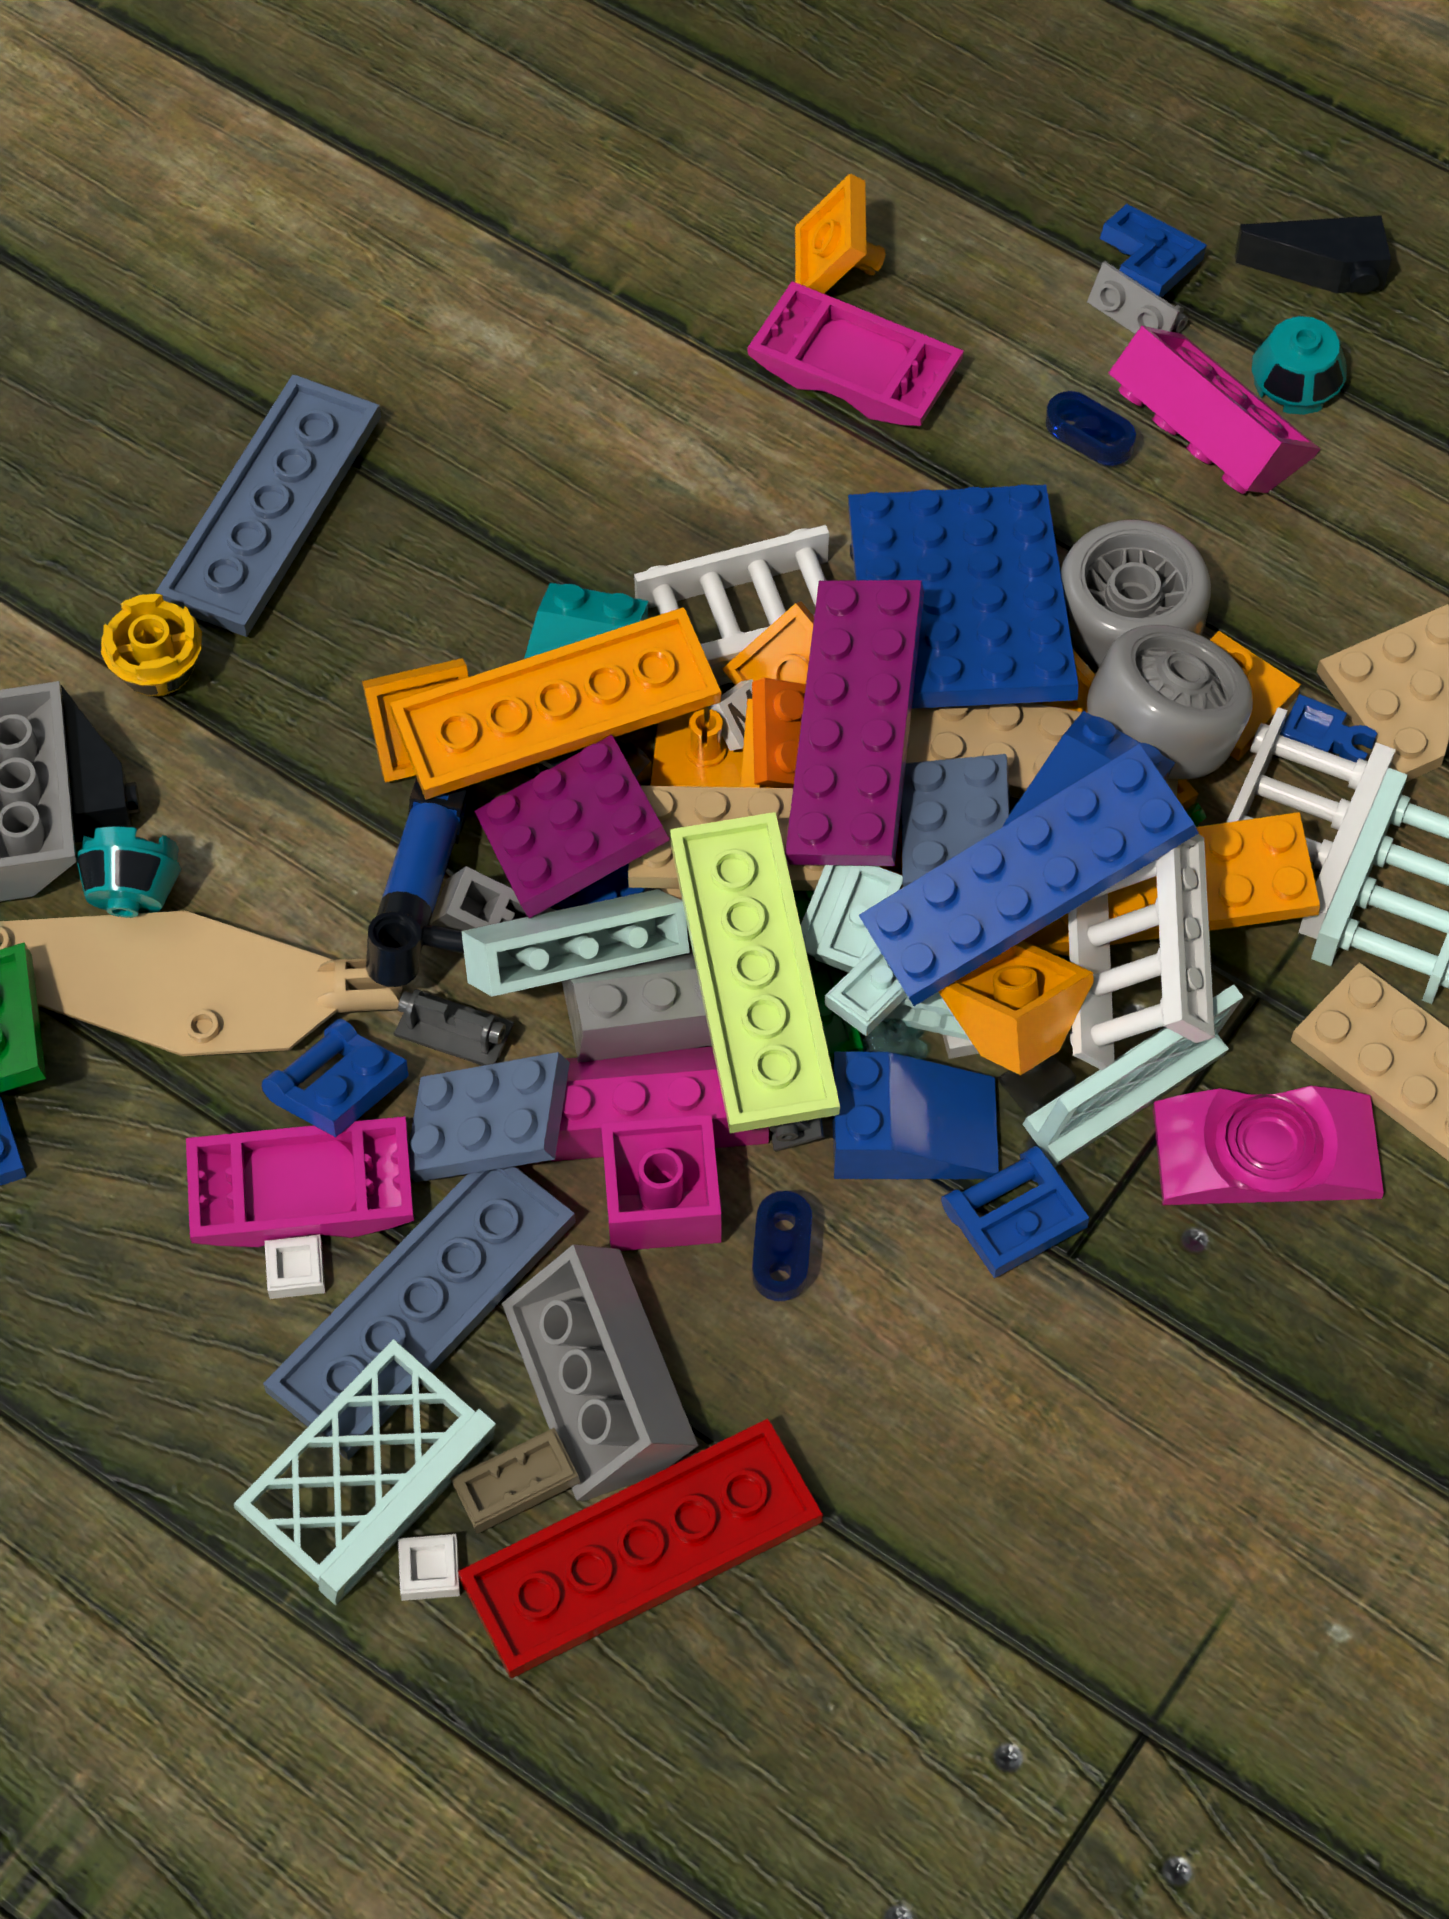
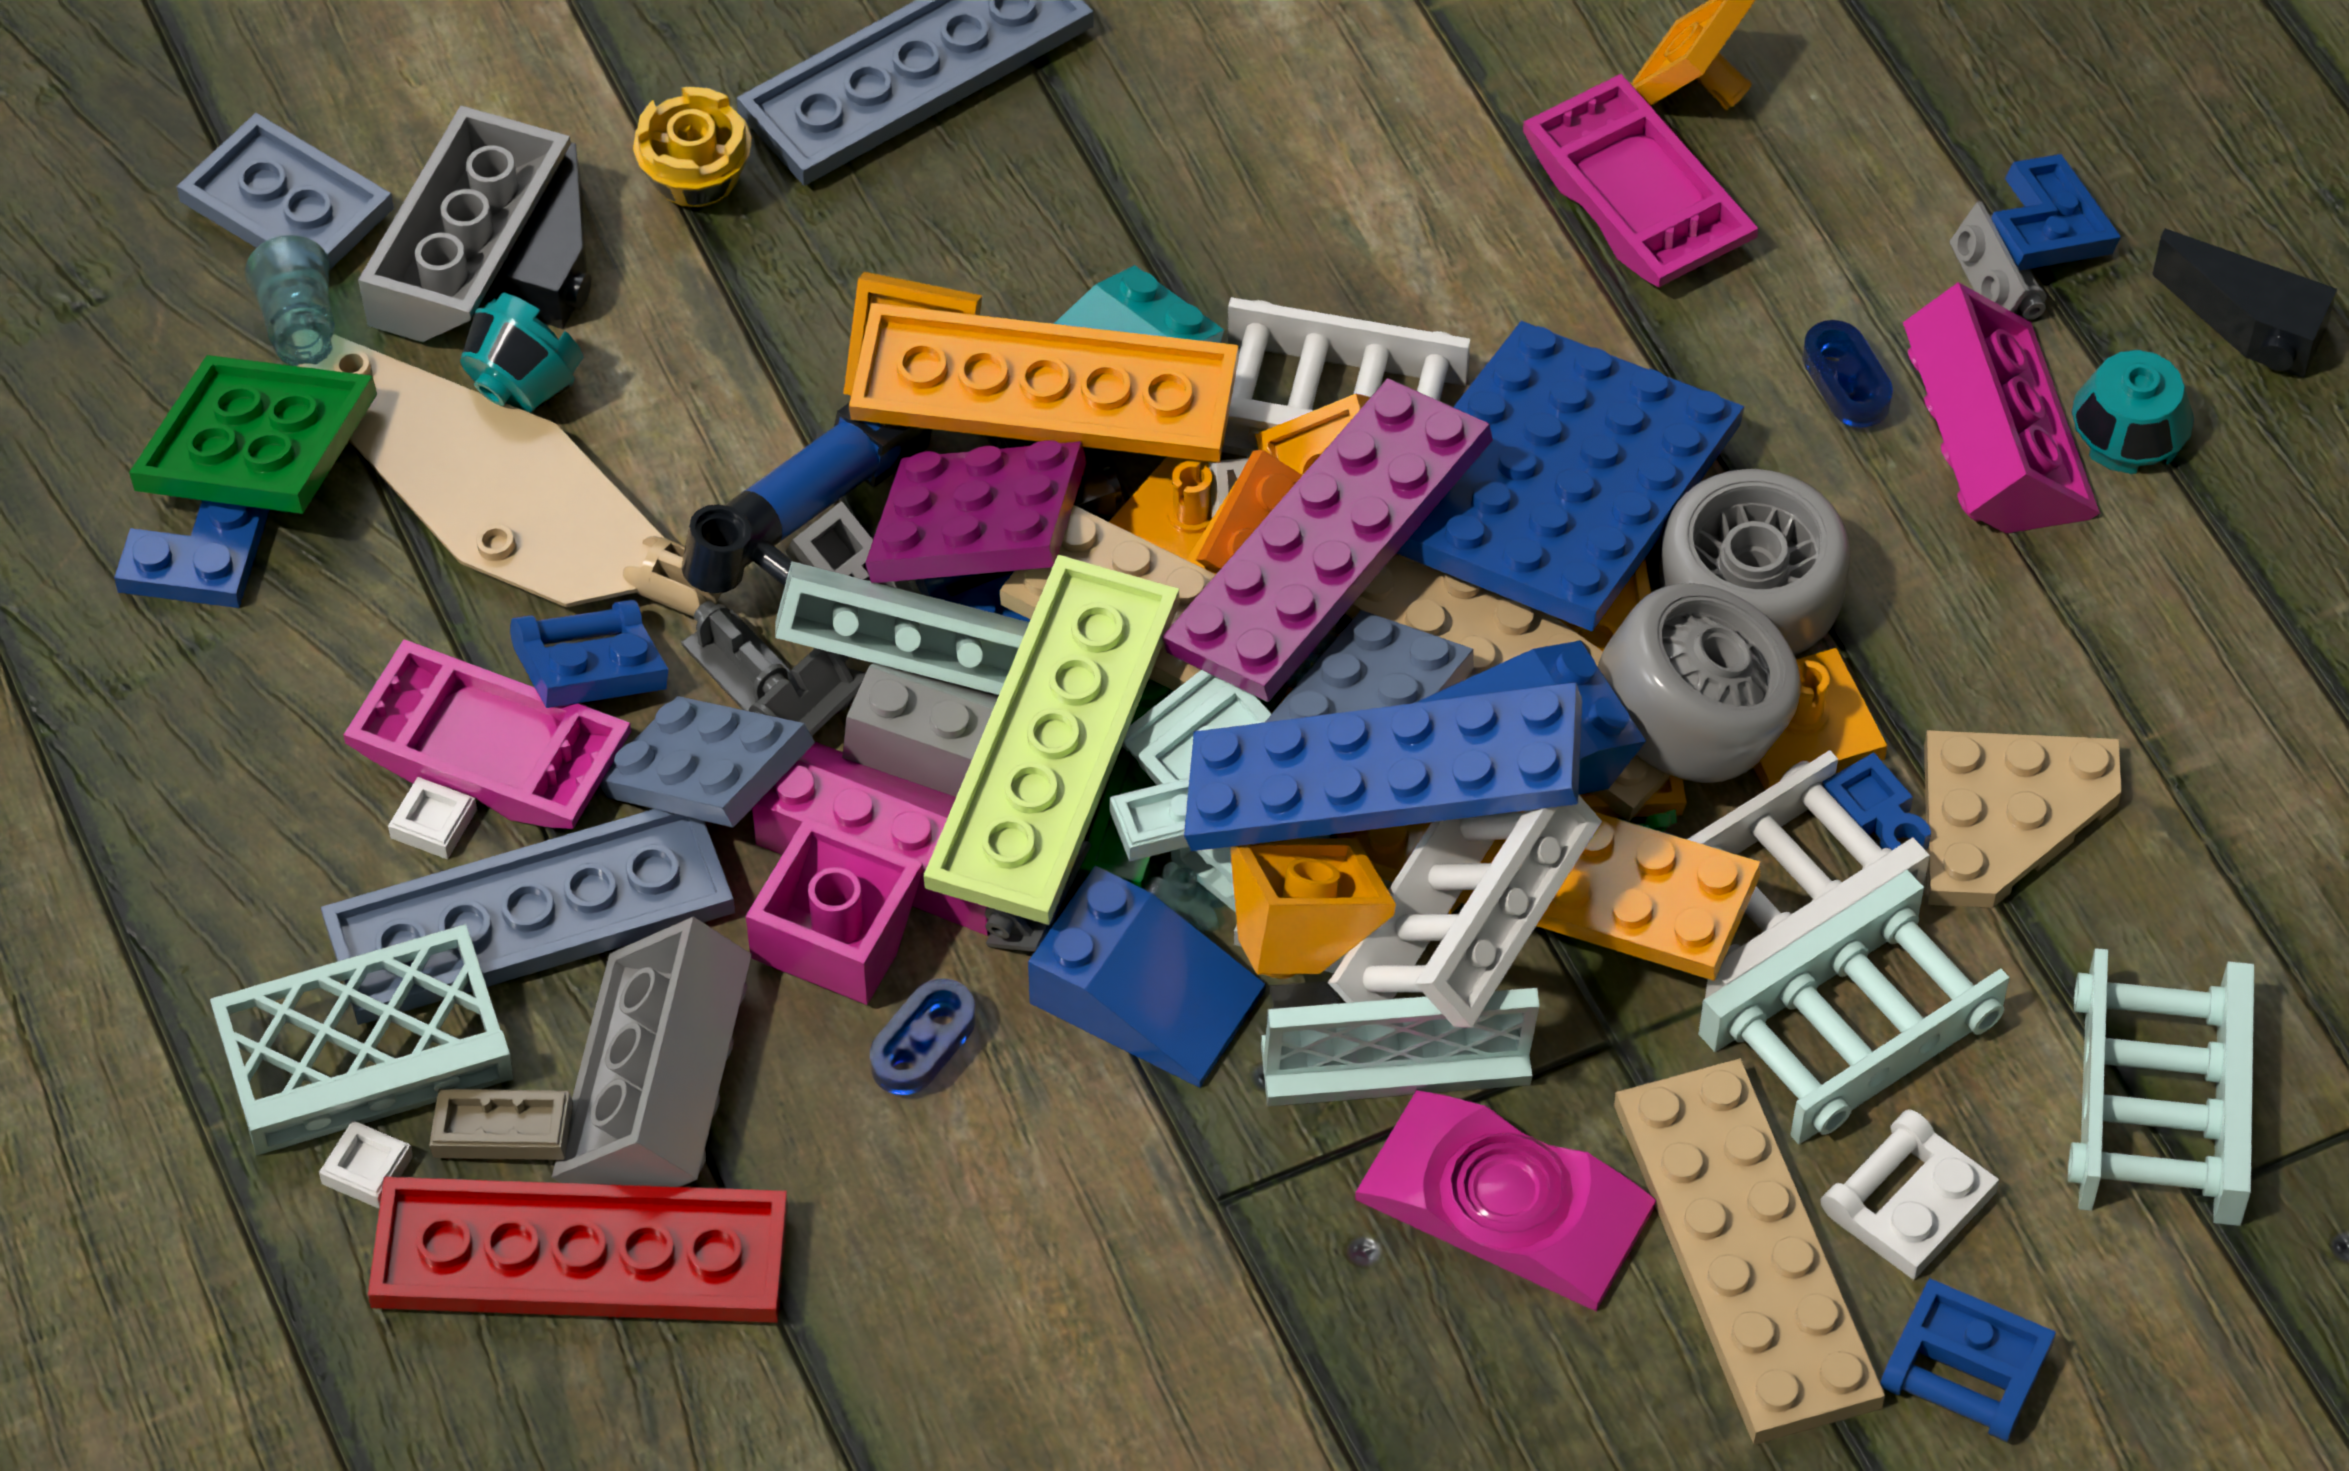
camera: 30 degrees right, 5 degrees down
blue plate [941,1146,1089,1279] -> none
none -> dark grey hinge [749,648,866,736]

